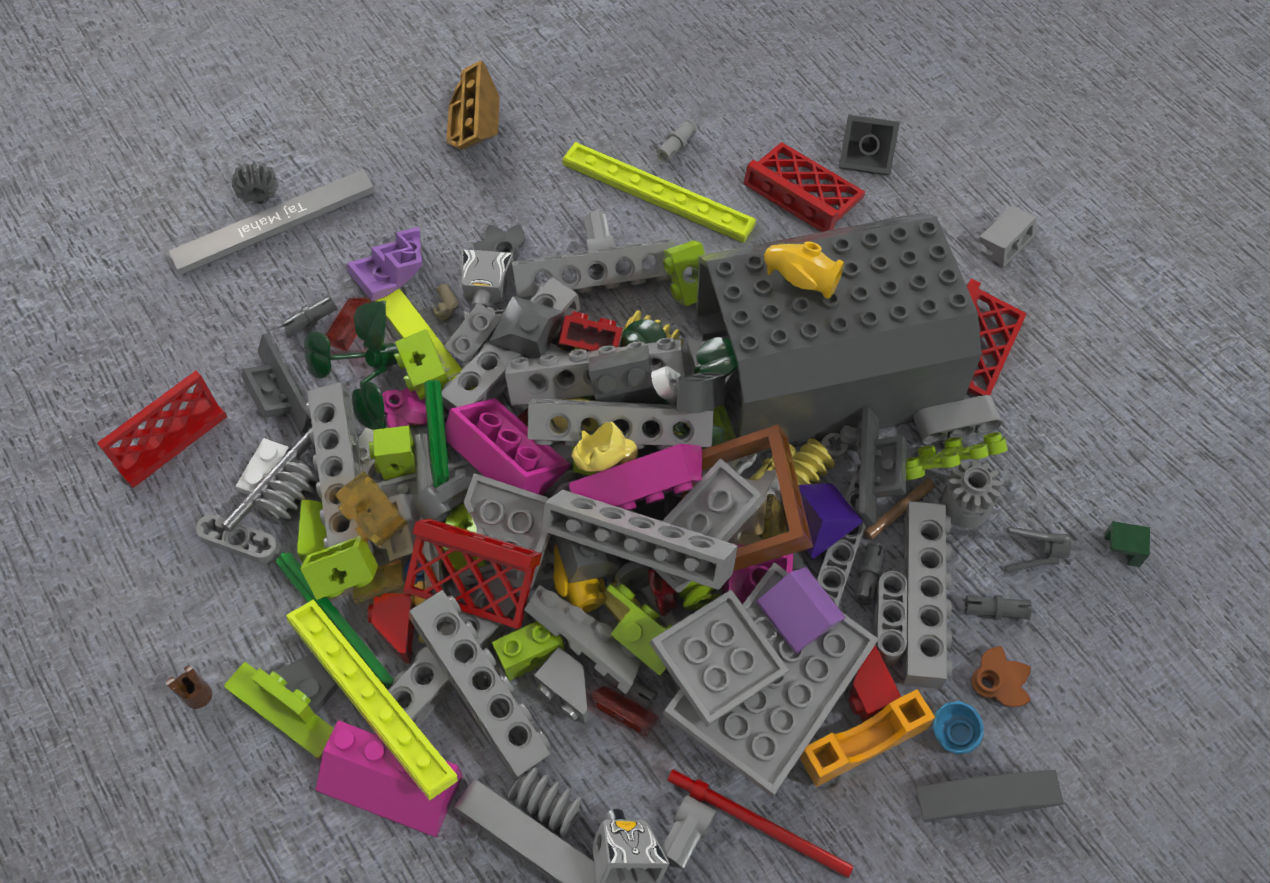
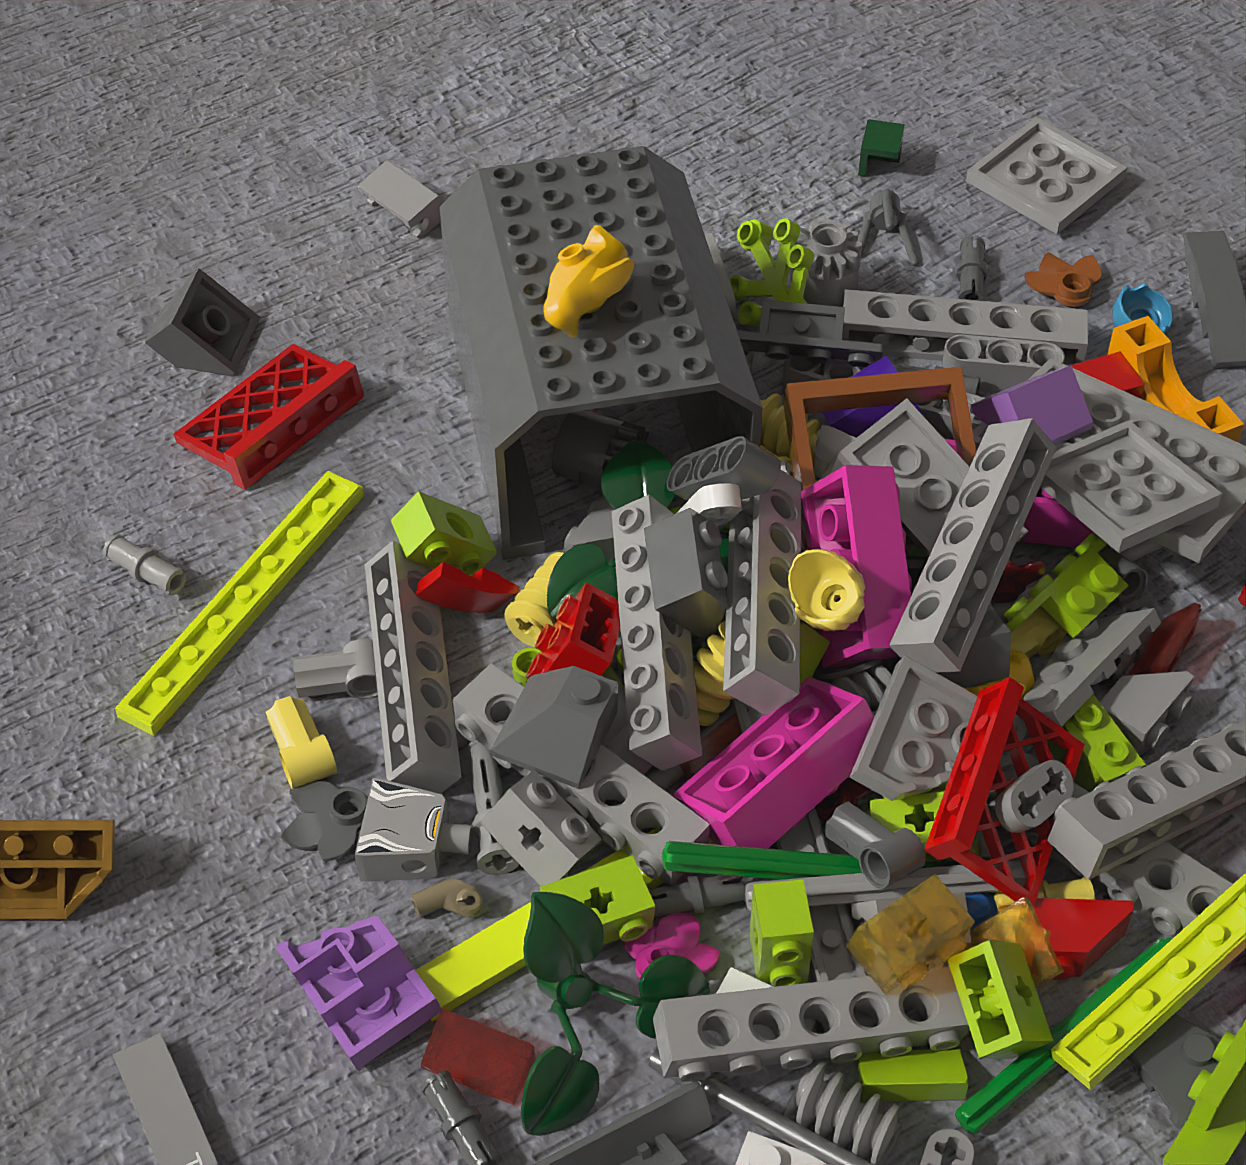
camera: 90 degrees left, 10 degrees down
none -> light yellow piece [266,696,338,788]
none -> red slope [416,562,519,613]
none -> light grey plate [966,117,1128,234]
none -> light grey beam [995,760,1074,833]

